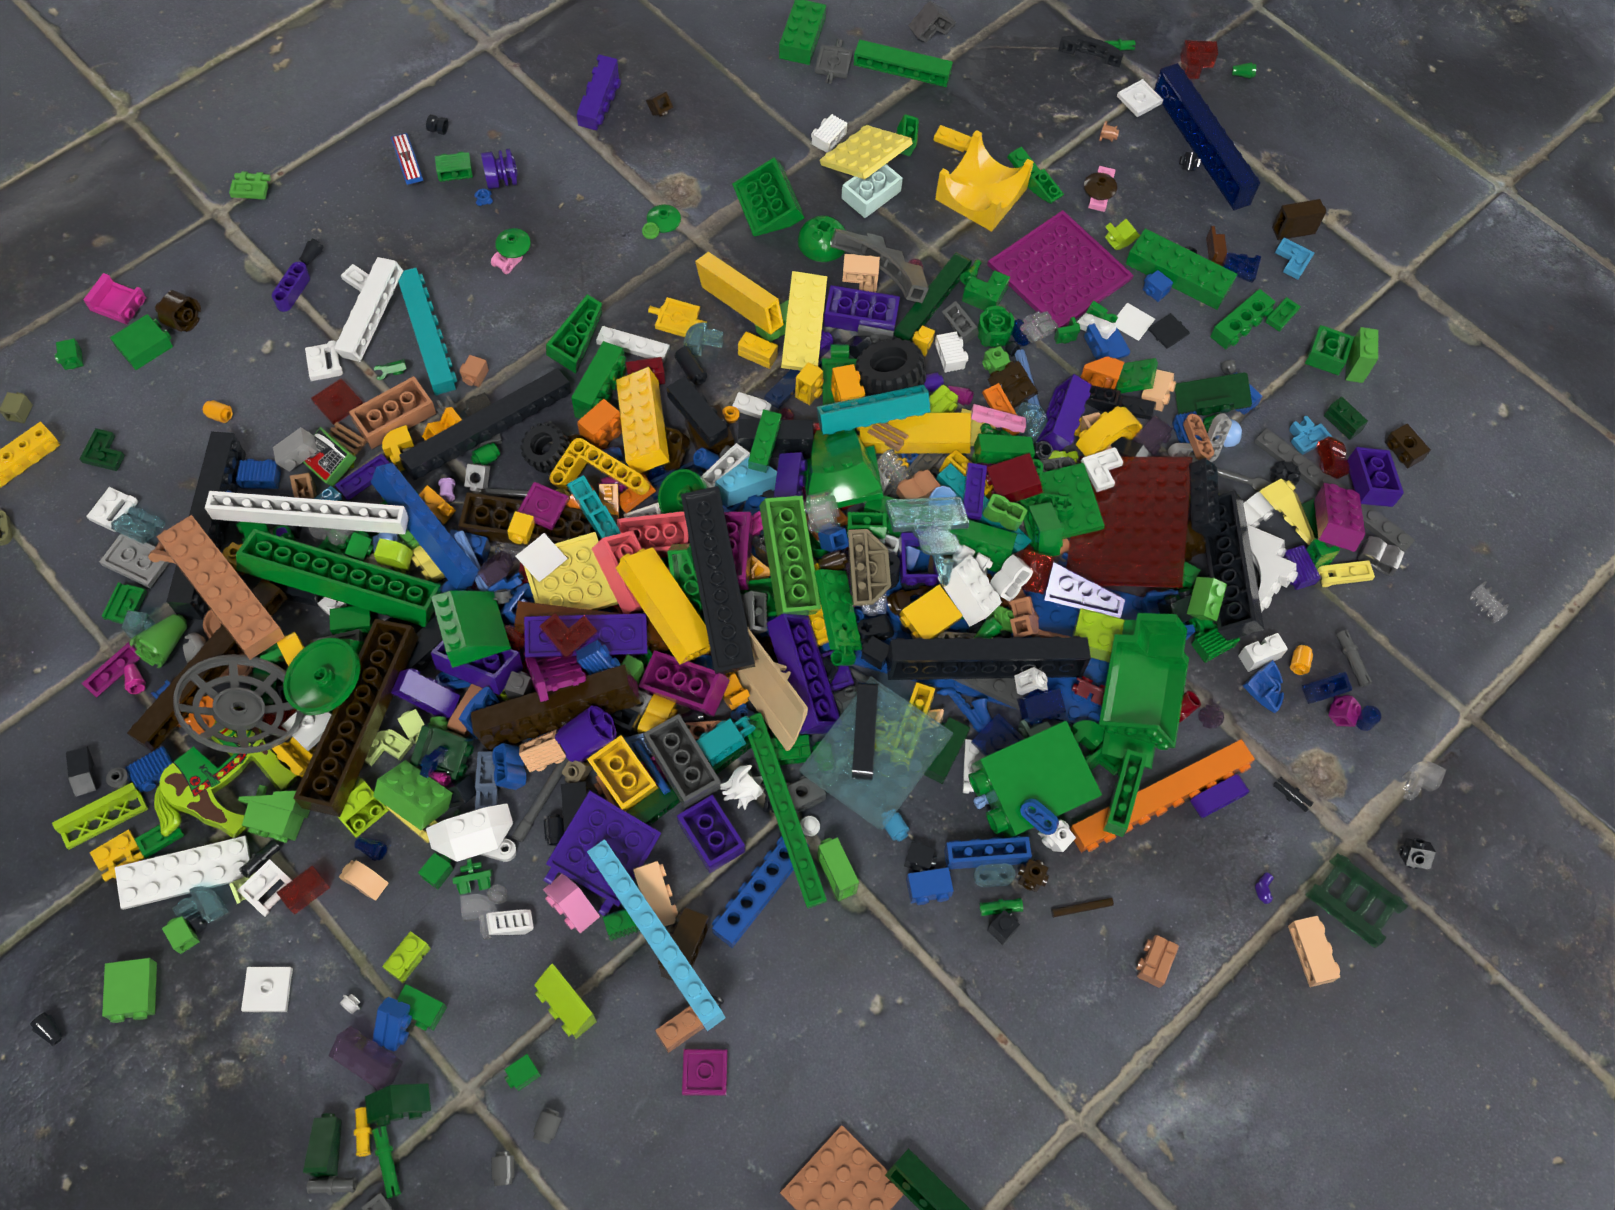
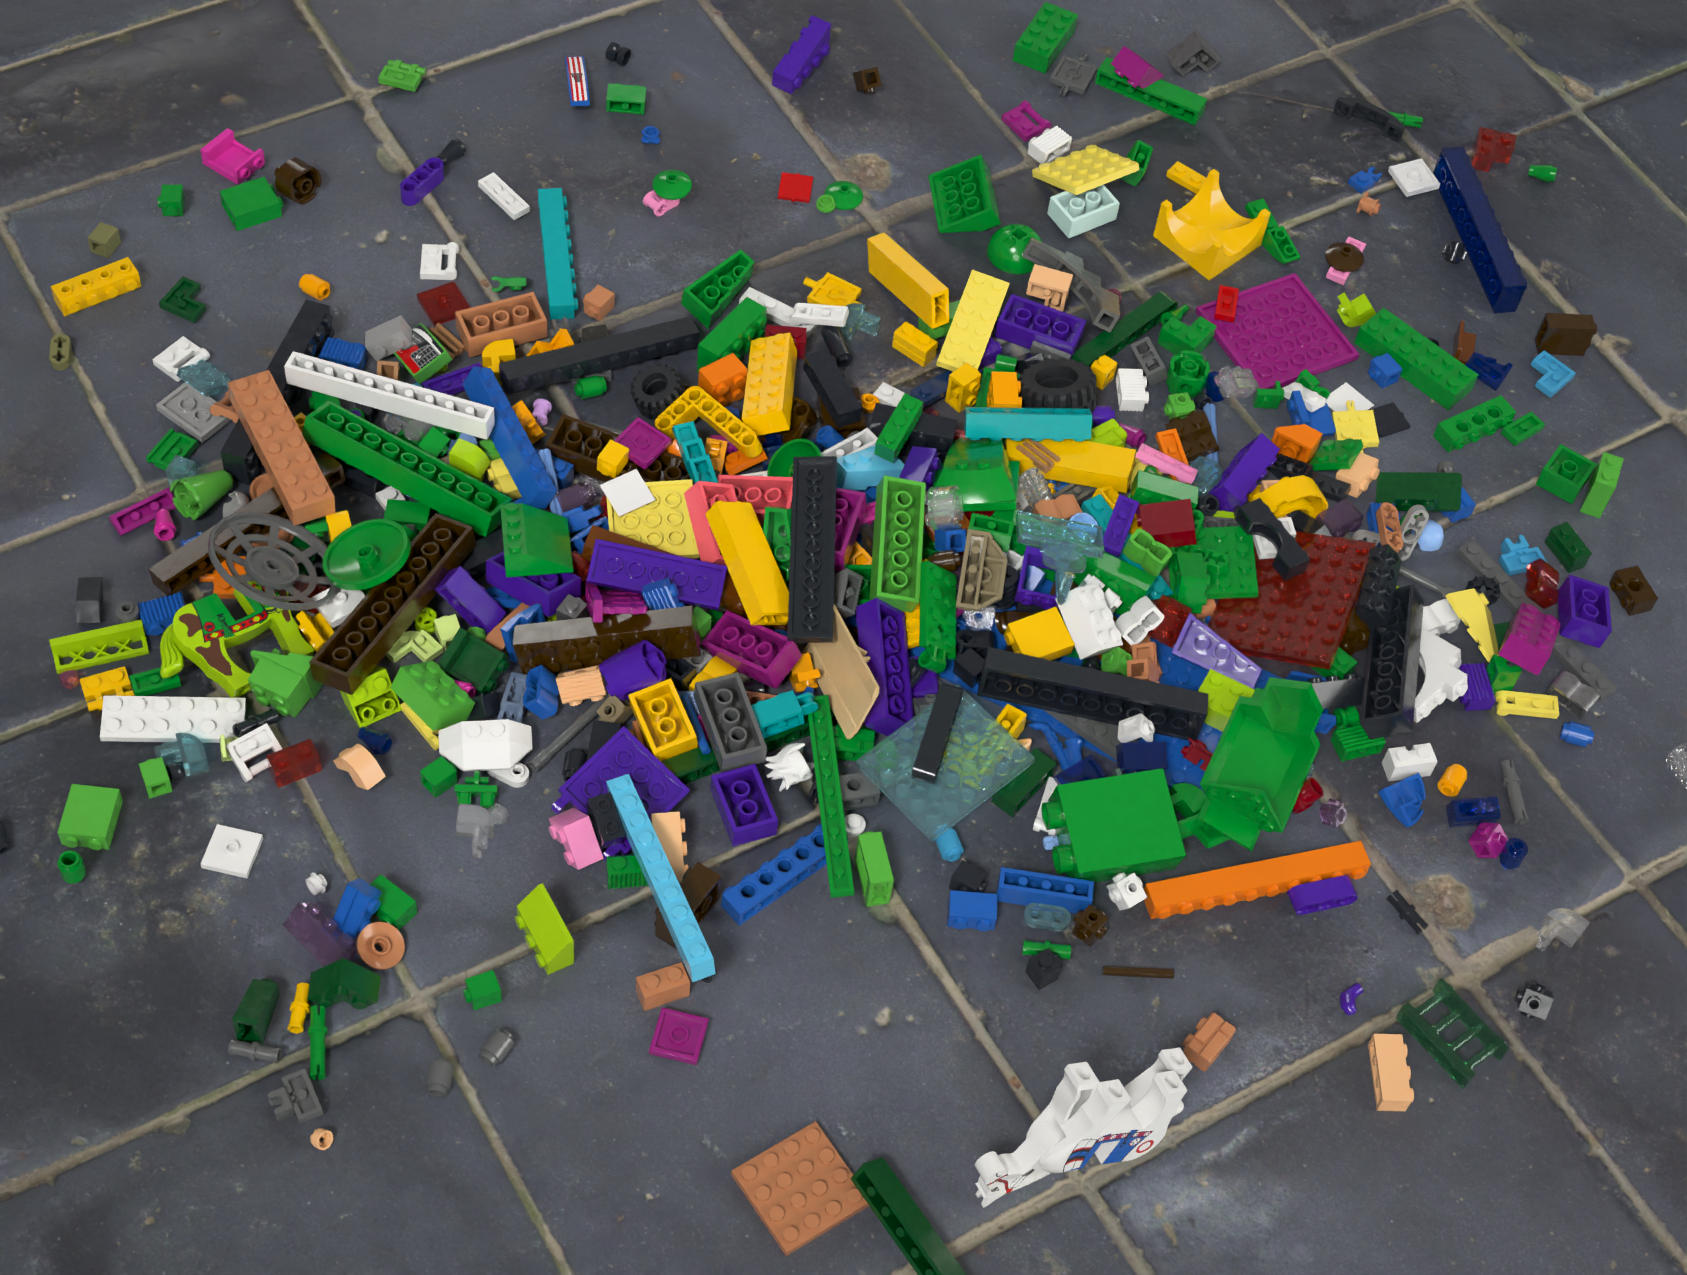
camera: 10 degrees right, 10 degrees down
white brick [334,257,403,362] -> none
lime brick [382,931,431,983] -> none
clear blue plate [420,745,448,778] -> none
light grey brick [464,463,490,492] -> none
dark purple wheel [481,148,518,189] -> none
white slope [486,910,534,935] -> none
dark grey plate [493,589,513,603] -> none
clear red brick [539,613,598,660] -> none
green cone [973,617,1003,639] -> none
blue plate [1020,799,1059,835] -> none
green brick [1103,749,1147,837] -> none
bright green brick [1187,577,1227,621] -> none
none -> green brick [57,850,86,884]
none -> clear pink hinge [59,670,79,689]
none -> nougat dish [357,922,405,970]
none -> lime wheel [415,607,437,635]
none -> black brick [585,792,626,849]
none -> red piece [778,172,813,203]
none -> white plate [790,303,849,327]
none -> white animal [975,1047,1192,1208]
none -> magenta plate [1001,100,1052,142]
none -> magenta slope [1111,46,1164,89]
none -> red plate [1214,285,1239,322]
none -> black arch [1235,498,1310,581]
none -> light yellow plate [1332,400,1379,453]
none -> blue plate [1348,167,1382,194]
none -> blue brick [1559,721,1594,748]

